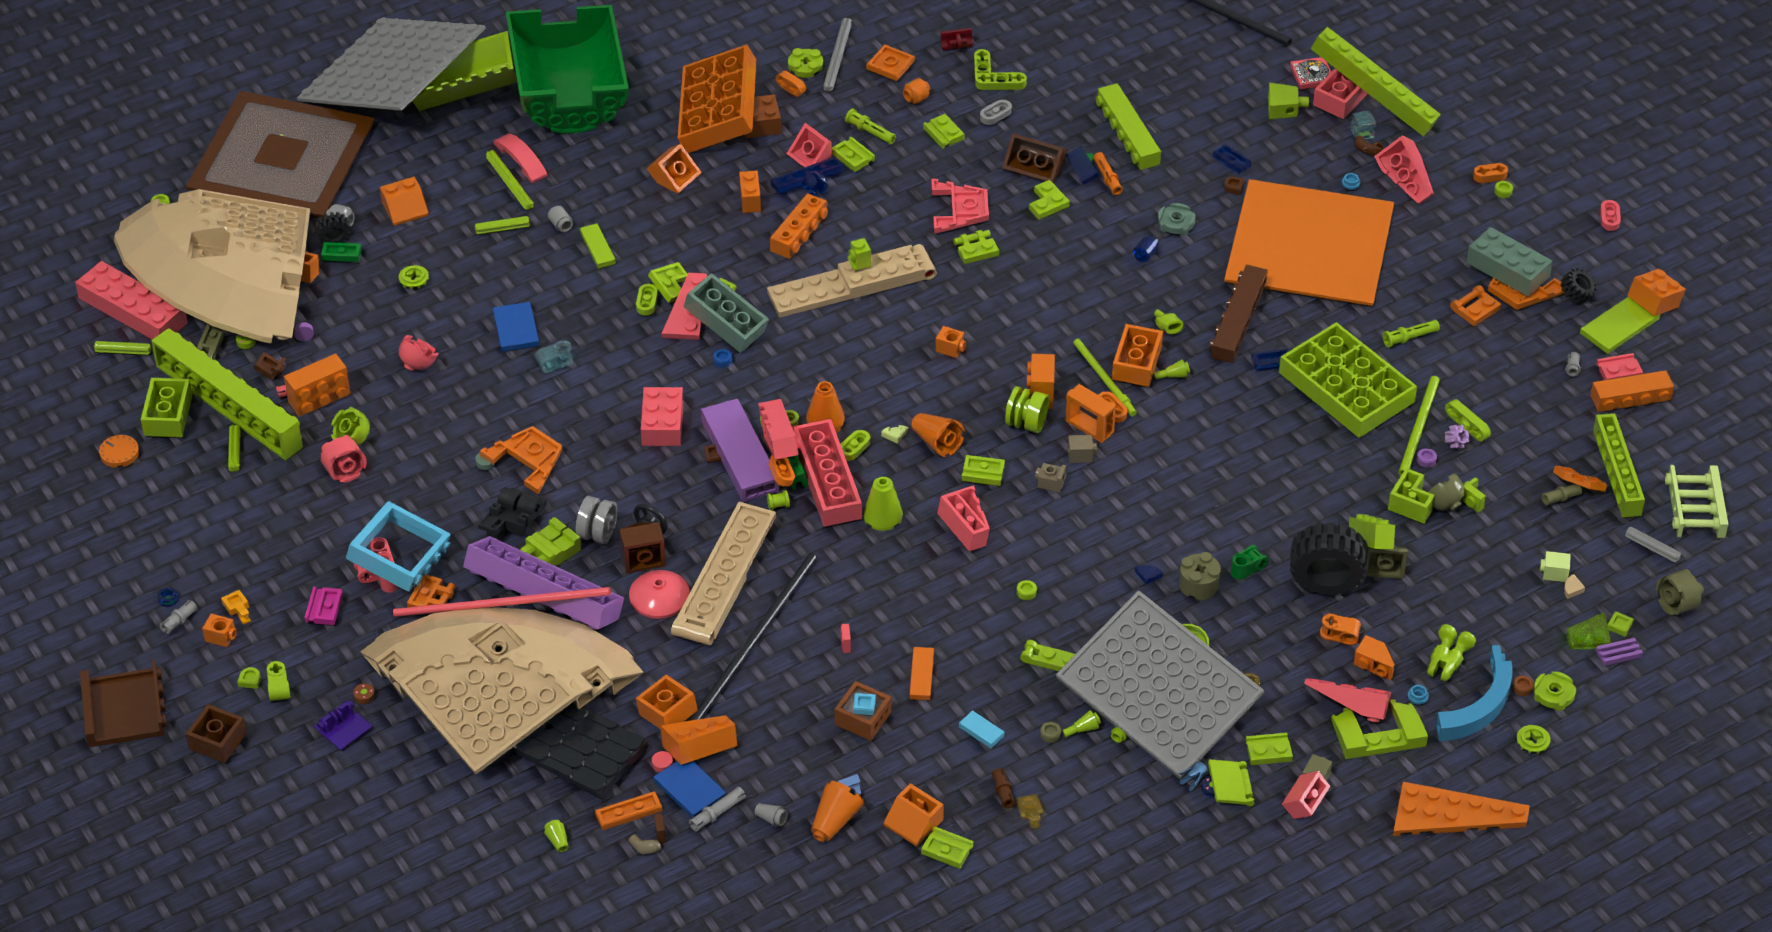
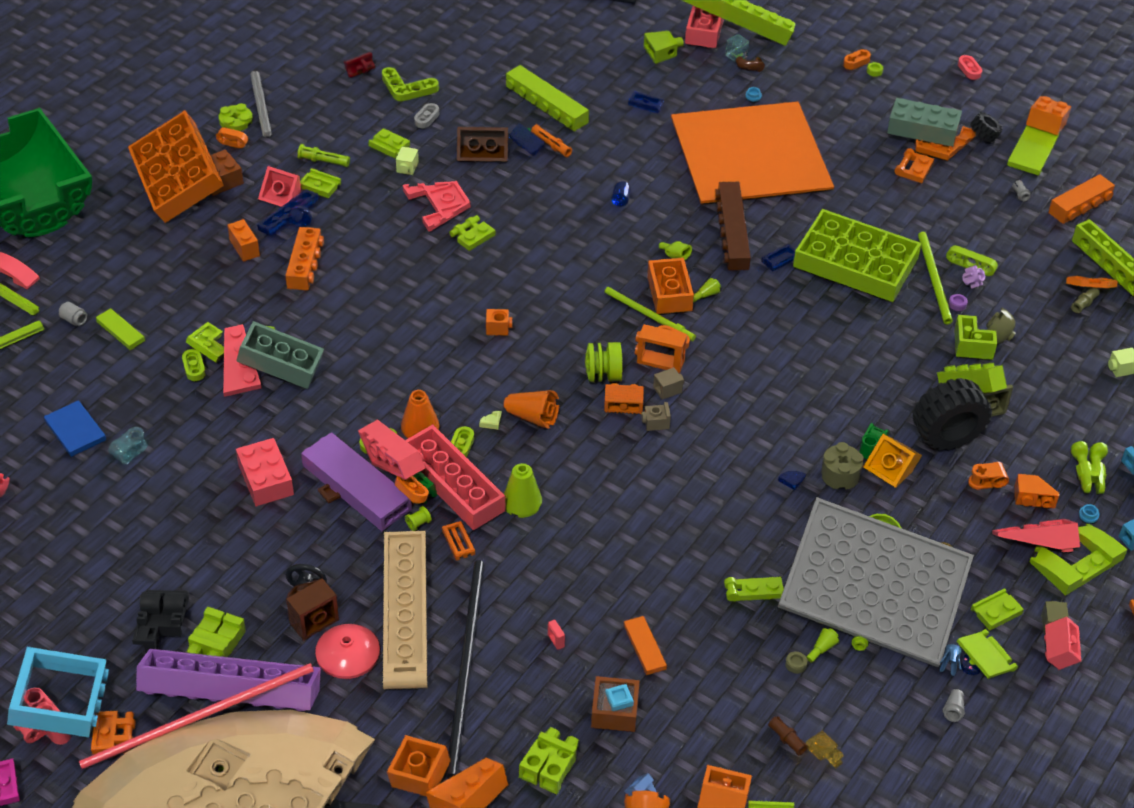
camera: 25 degrees left, 0 degrees up
sand green tile [475,452,496,470] -> none
orange wing [480,426,562,494] -> none
light grey wheel [576,496,618,544] -> none
orange slope [646,143,702,193] -> none
blue tile [713,349,732,367] -> none
tan hinge [767,244,937,318] -> none
lime brick [847,238,871,271] -> none
orange plate [866,44,915,81] -> none
orange head [903,78,930,104] -> none
coral wedge [937,485,990,552] -> none
medium azure tile [959,710,1005,748] -> none
lime plate [962,455,1005,486] -> none
lime tile [1017,580,1037,600] -> none
orange brick [1027,354,1055,409] -> none
lime plate [1029,180,1070,220] -> none
sand green plate [1158,203,1195,236] -> none
reddish brown tile [1224,177,1244,195] -> none
tile [1290,57,1331,89] -> none
coral wedge [1374,135,1434,204] -> none
lime pin [1382,320,1440,348] -> none
lime bracket [1461,477,1486,513] -> none
coral plate [1596,353,1643,380] -> none
none -> yellowish green brick [396,147,419,175]
none -> orange tile [442,521,475,561]
none -> lime hips [519,727,579,795]
none -> orange brick [604,383,644,414]
none -> light orange slope [863,434,922,488]
none -> light grey cone [943,689,965,722]

